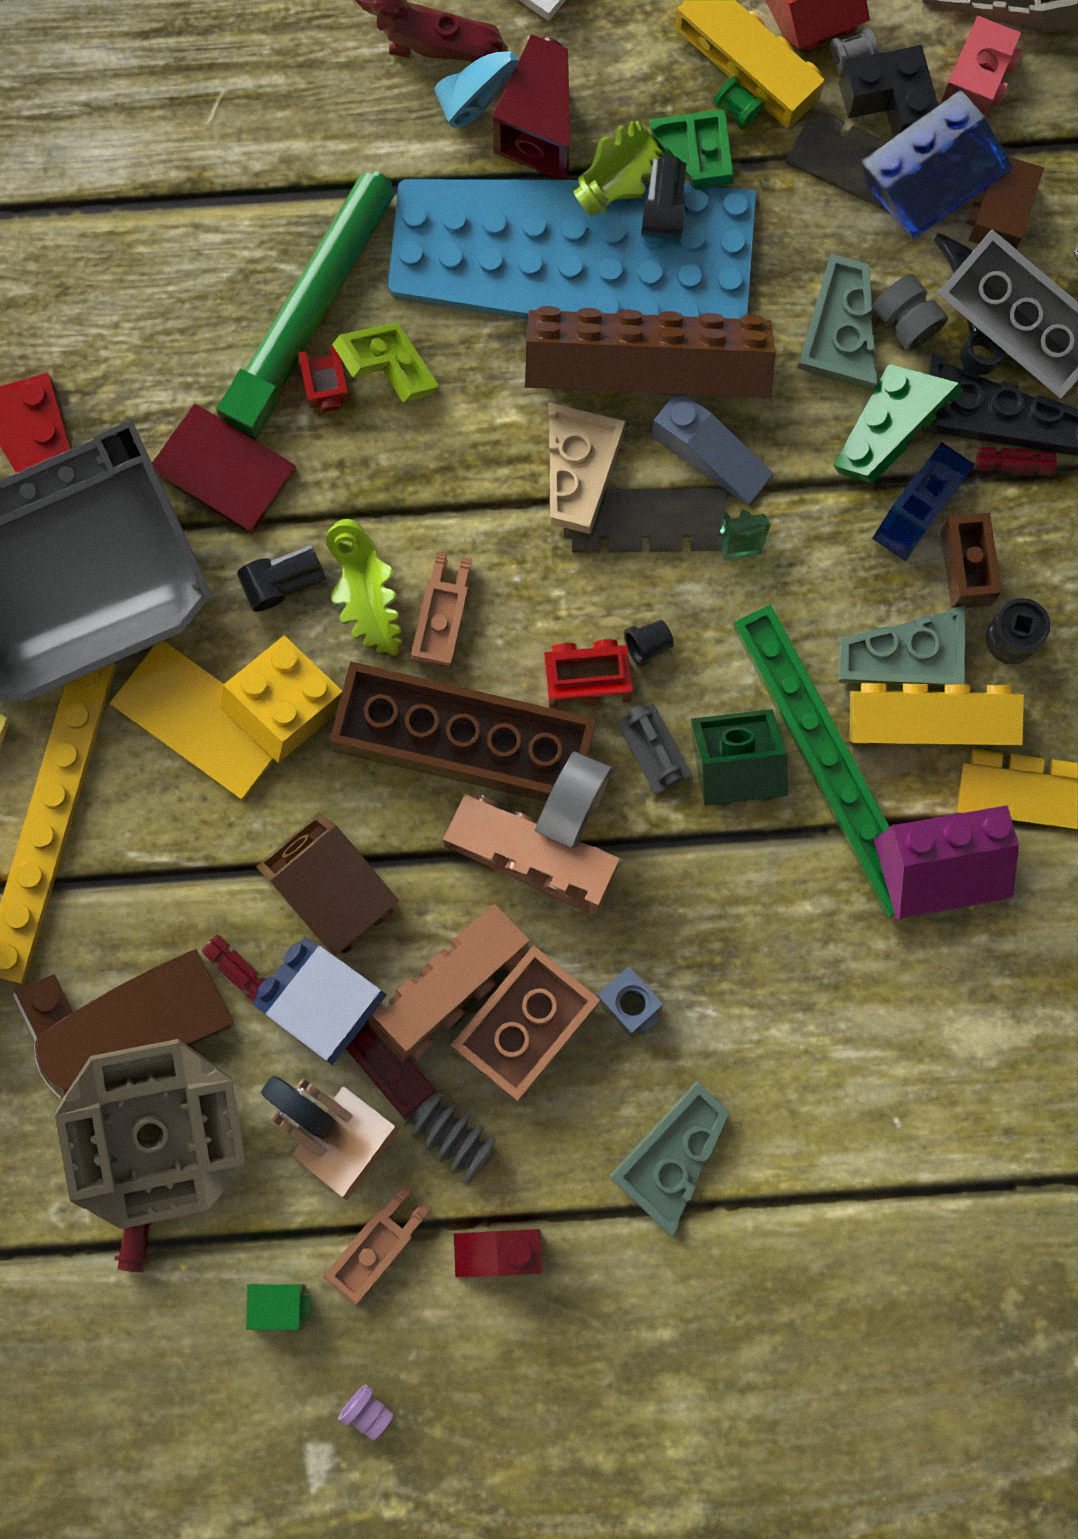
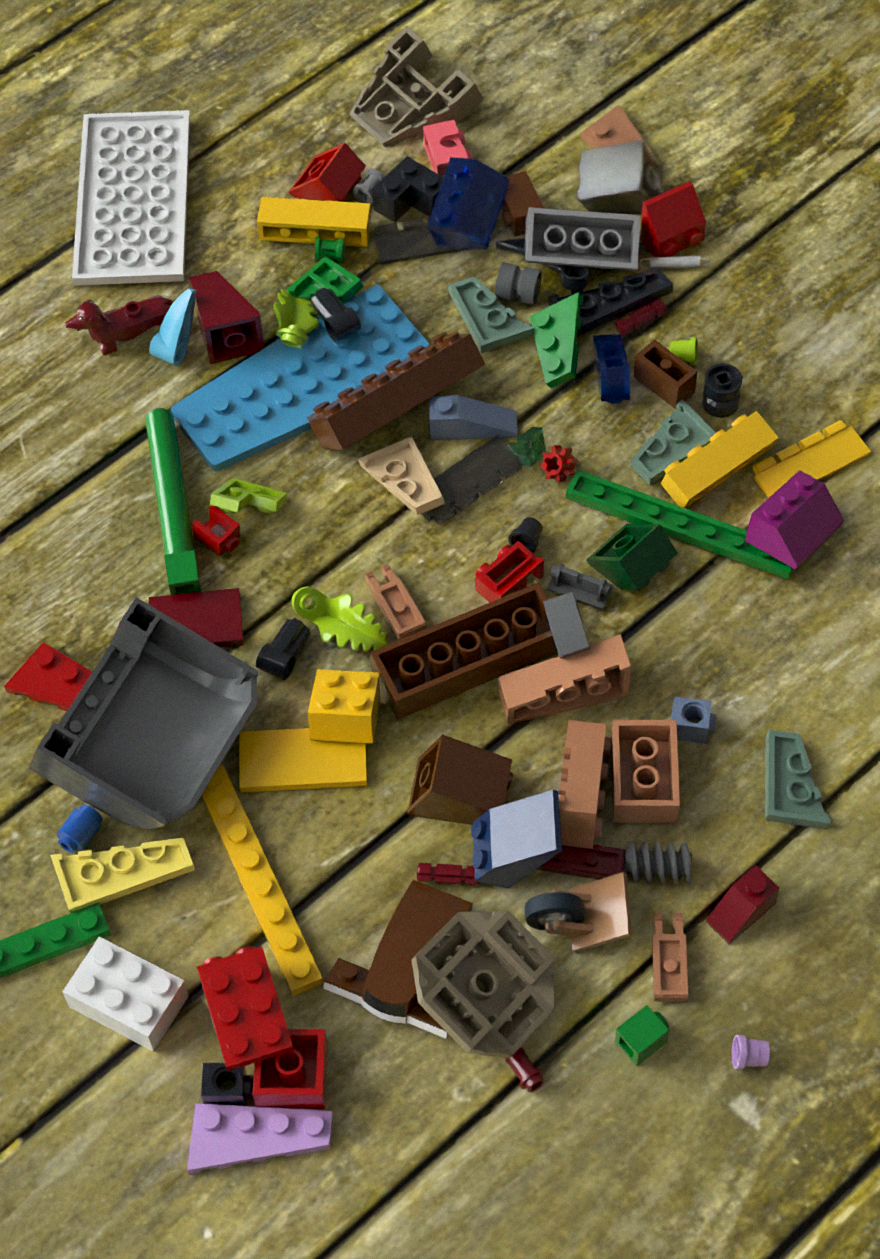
camera: 35 degrees left, 20 degrees down
none -> red gear [540,445,578,482]
none -> lime piece [670,337,698,366]

